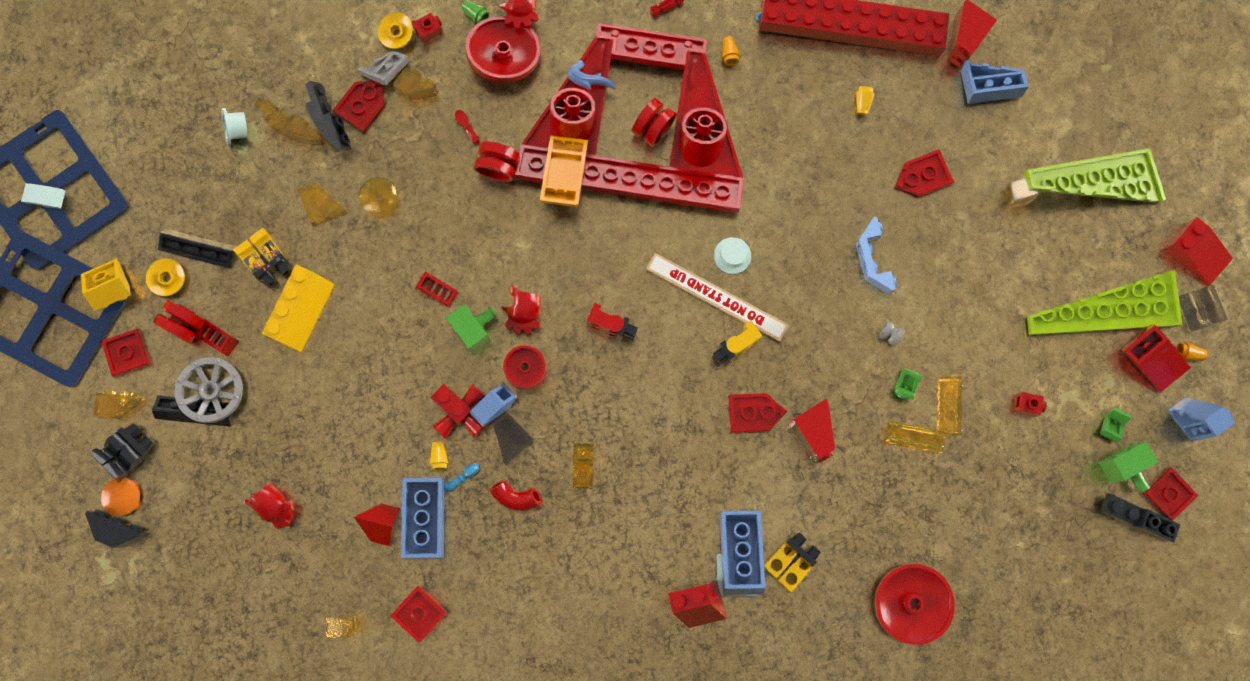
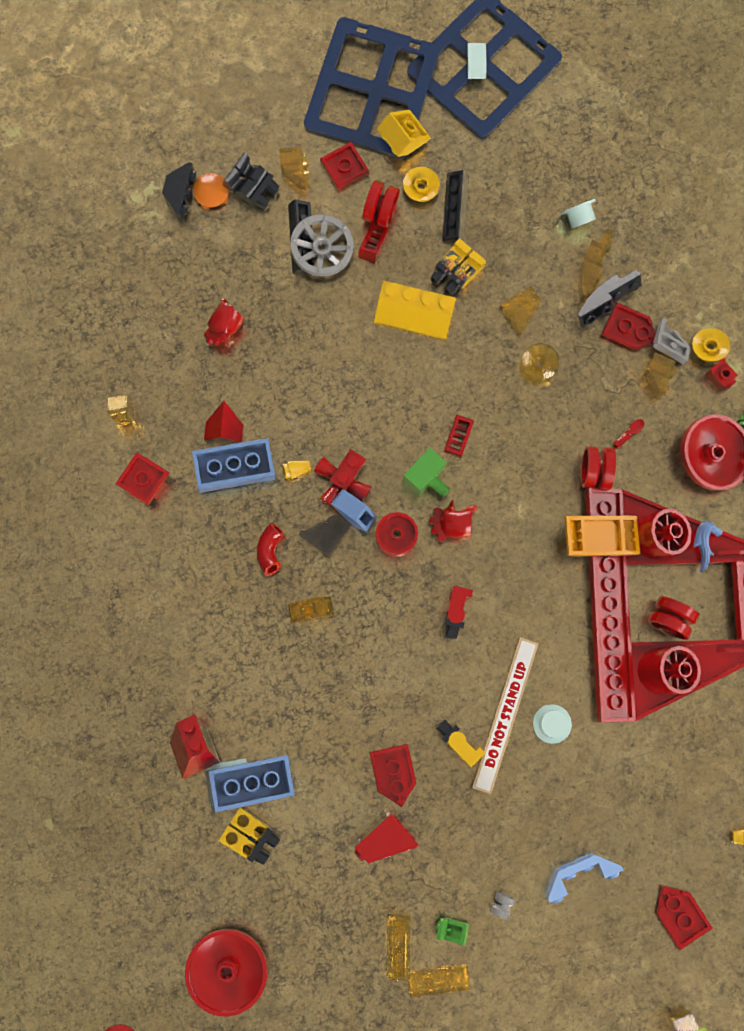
camera: 80 degrees right, 0 degrees up
dark azure piece [444,463,480,492] -> none

